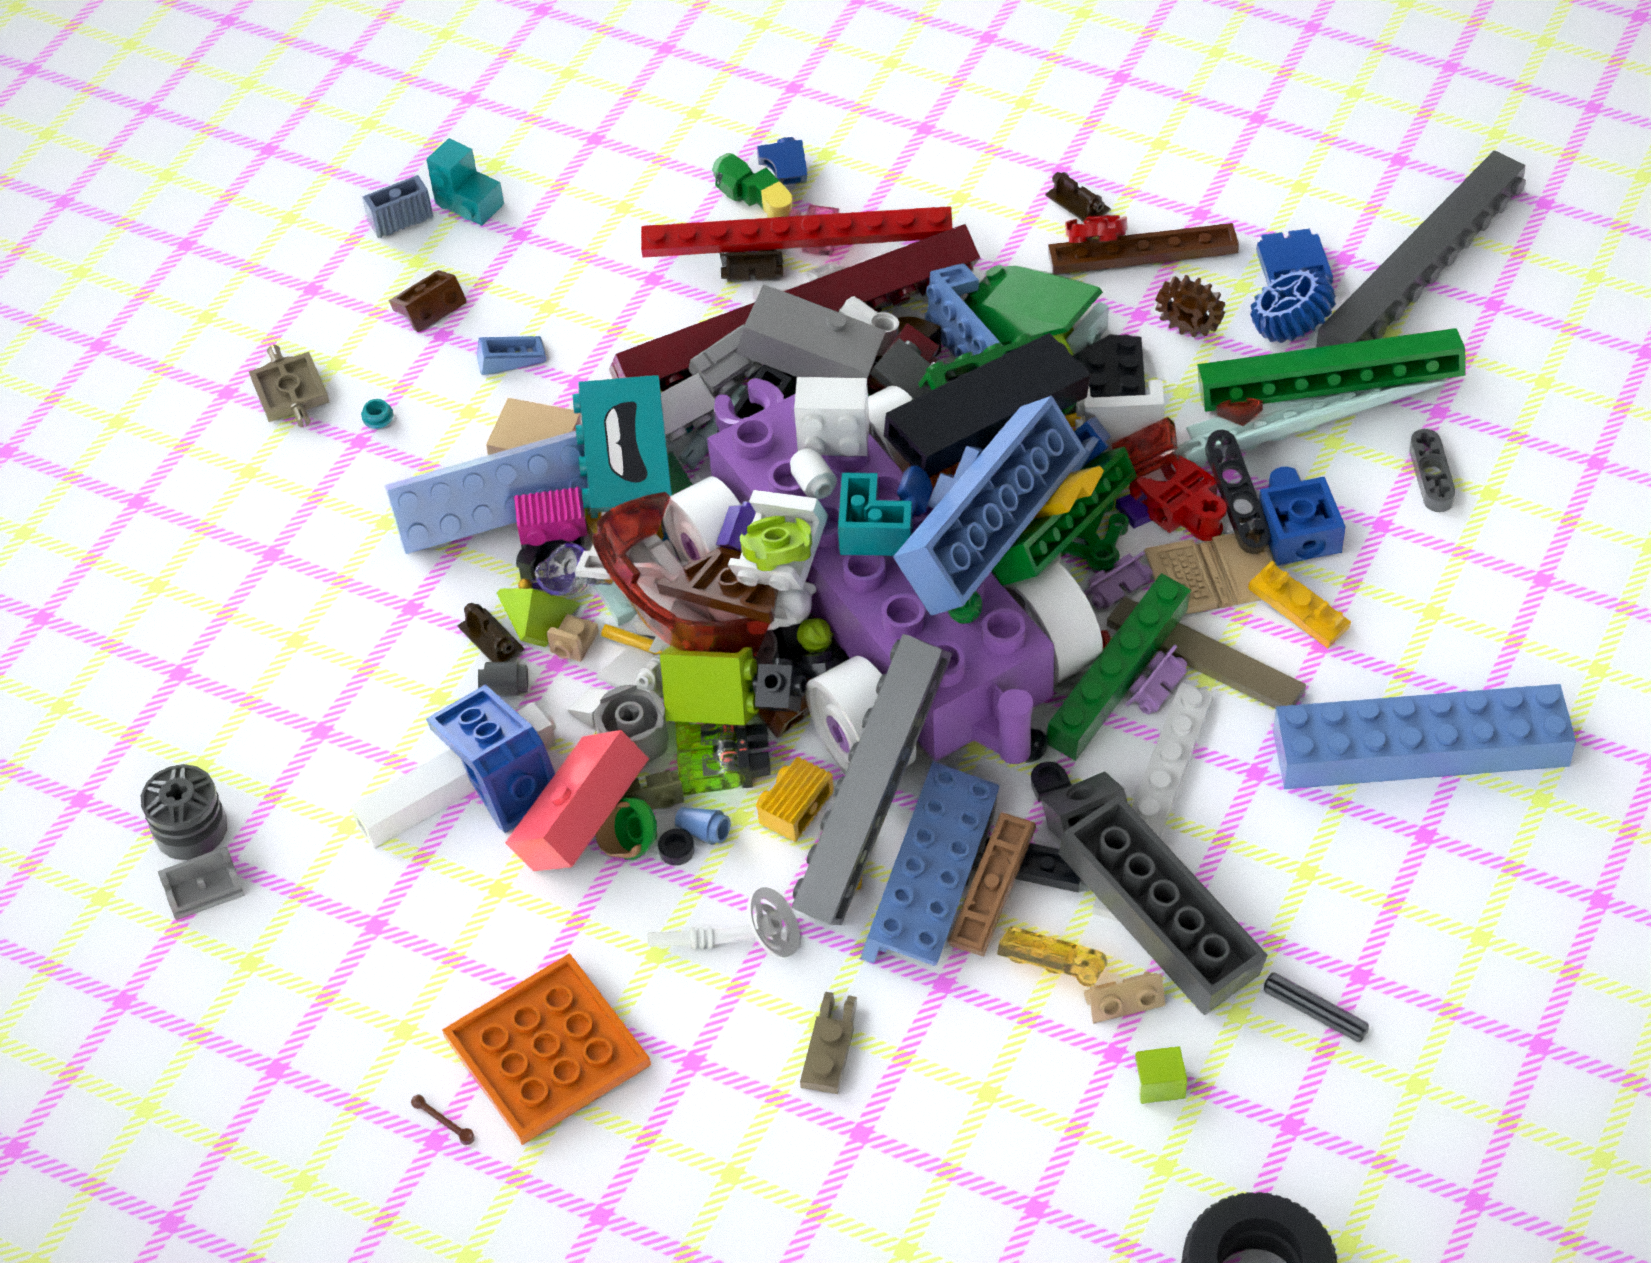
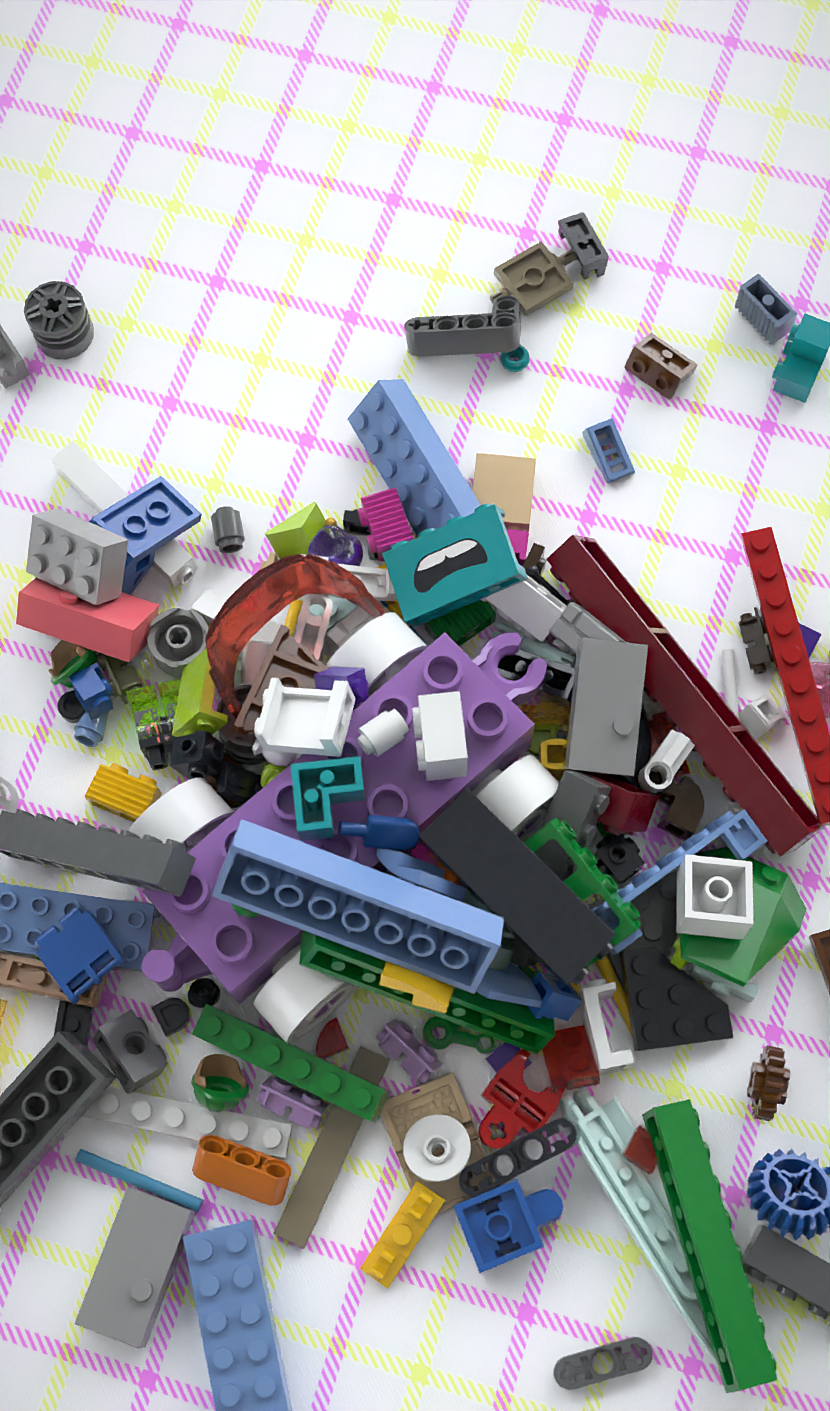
camera: 80 degrees right, 20 degrees up
dark brown hinge [457,602,525,662] -> none
lime plate [740,516,813,571] -> none
none -> light grey brick [26,508,129,605]
none -> blue plate [35,906,127,1005]
none -> blue brick [69,663,114,720]
none -> light grey brick [74,1187,196,1349]
none -> dark azure bar [75,1149,204,1212]
none -> piece [191,1054,249,1112]
none -> orange beam [192,1135,292,1206]
none -> white dish [403,1114,471,1182]
none -> dark grey beam [404,295,521,357]
none -> hinge [557,211,609,280]
none -> white brick [677,854,753,940]

